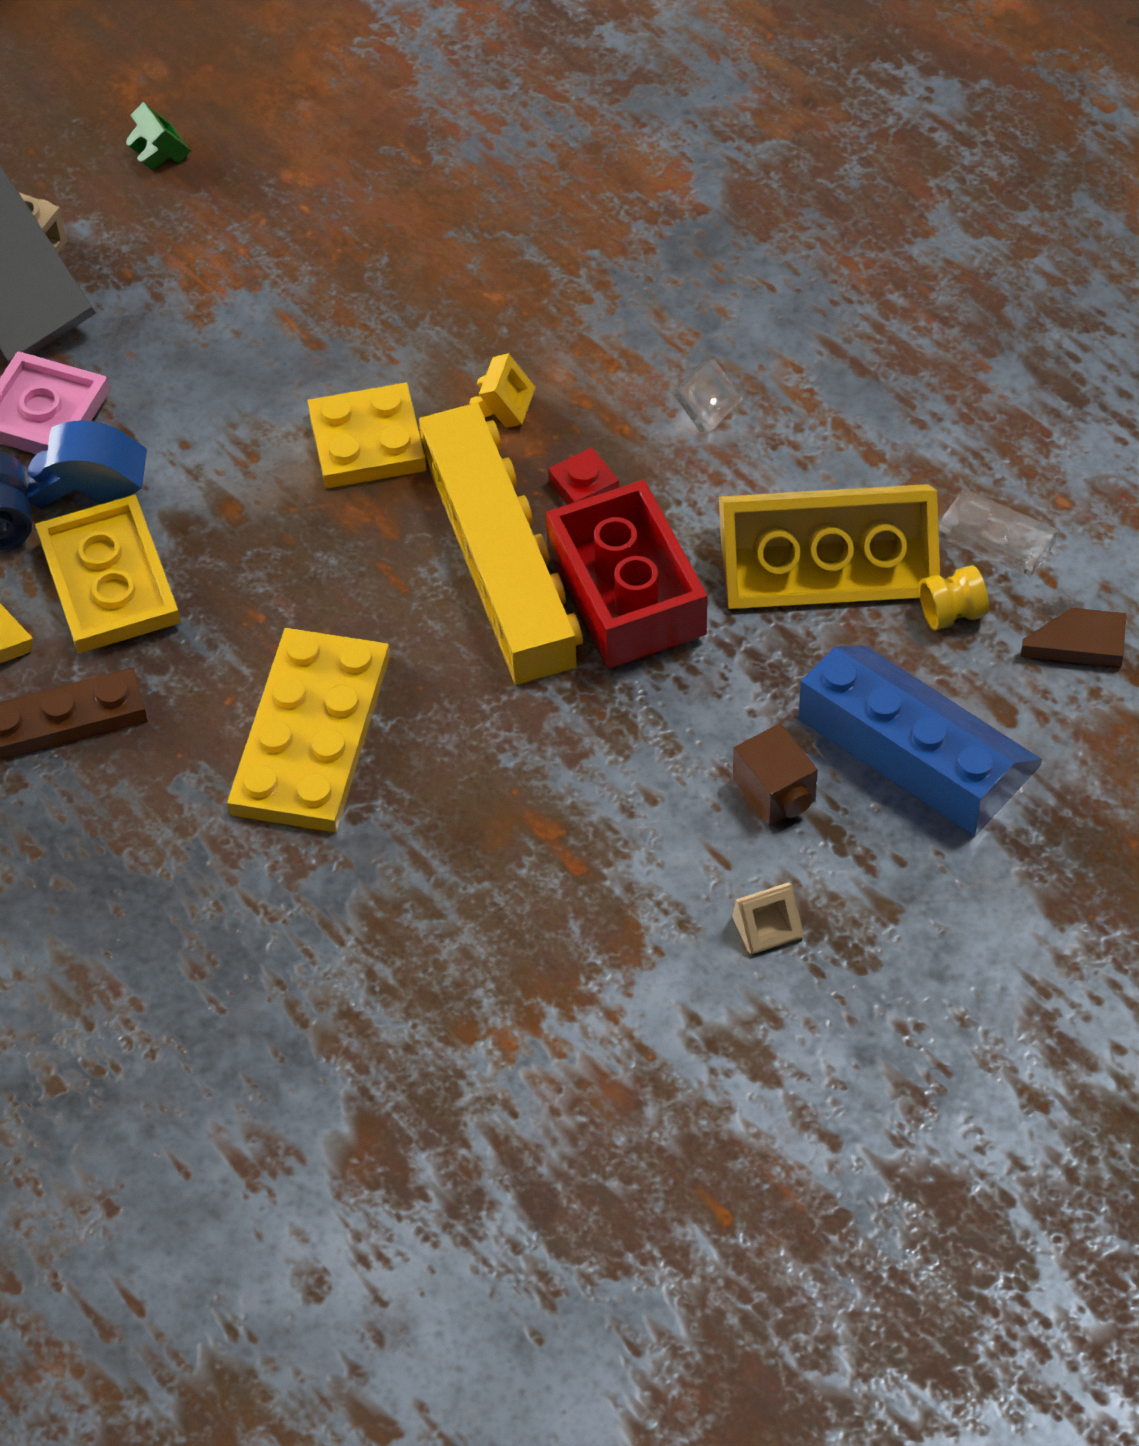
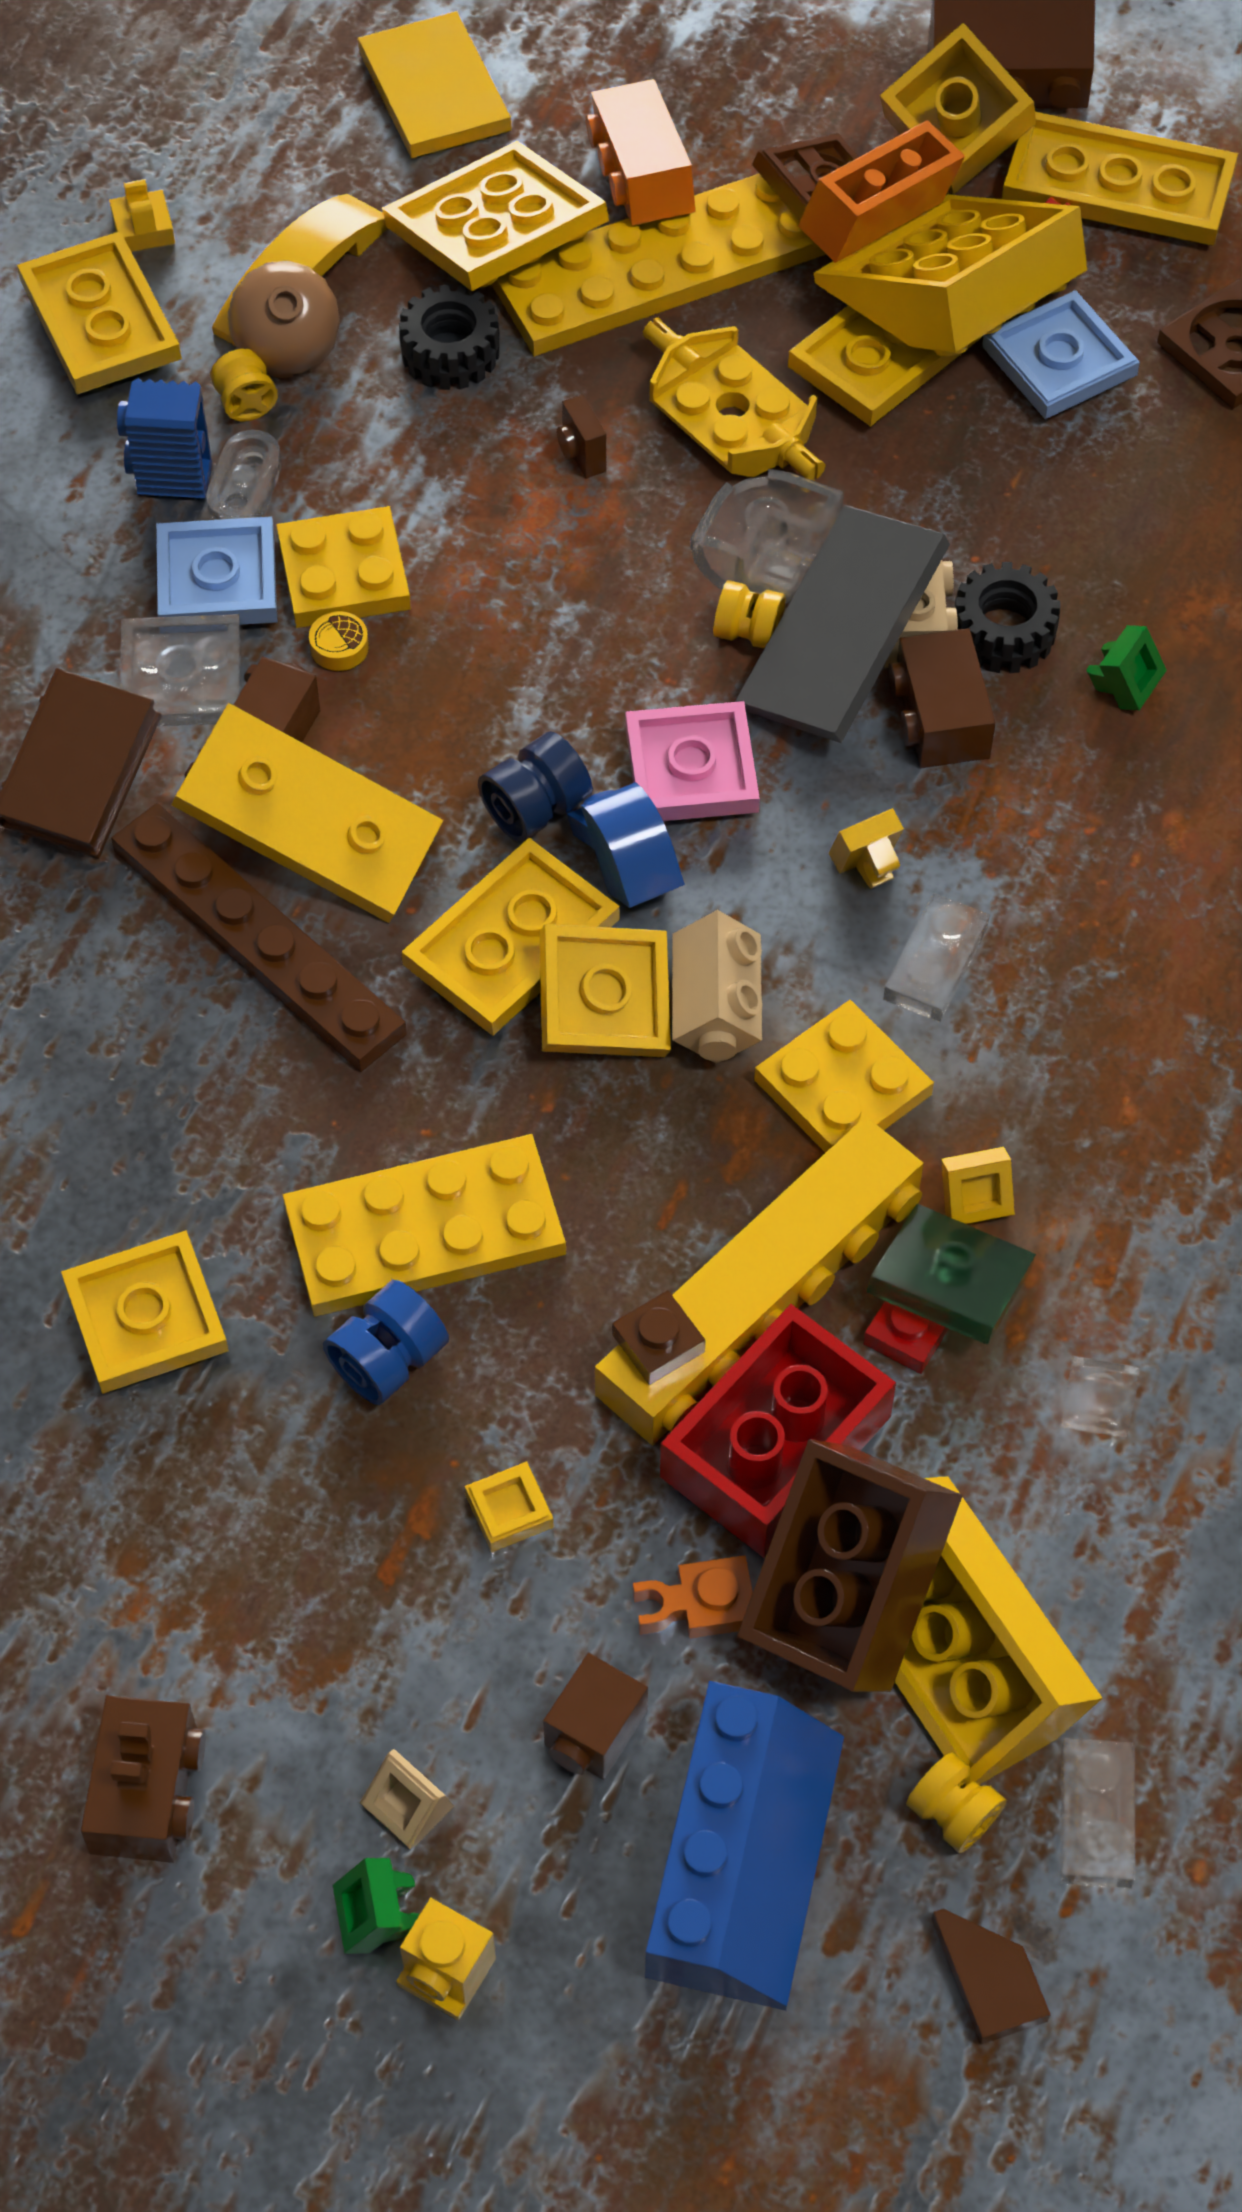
camera: 60 degrees right, 5 degrees up
none -> yellow plate [61,1230,229,1394]
none -> reddish brown brick [81,1695,206,1863]
none -> blue wheel [322,1279,449,1406]
none -> green tile [332,1858,420,1954]
none -> yellow brick [396,1897,496,2021]
none -> yellow tile [465,1462,554,1553]
none -> yellow plate [539,924,671,1057]
none -> reddish brown plate [612,1290,706,1385]
none -> orange plate [633,1555,753,1639]
none -> tan brick [672,910,762,1063]
none -> reddish brown brick [737,1439,963,1692]
none -> yellow tile [829,808,904,889]
none -> clear green plate [866,1204,1036,1345]
none -> clear plate [883,893,990,1022]
none -> reddish brown brick [888,628,996,768]
none -> black tyre [954,562,1060,673]

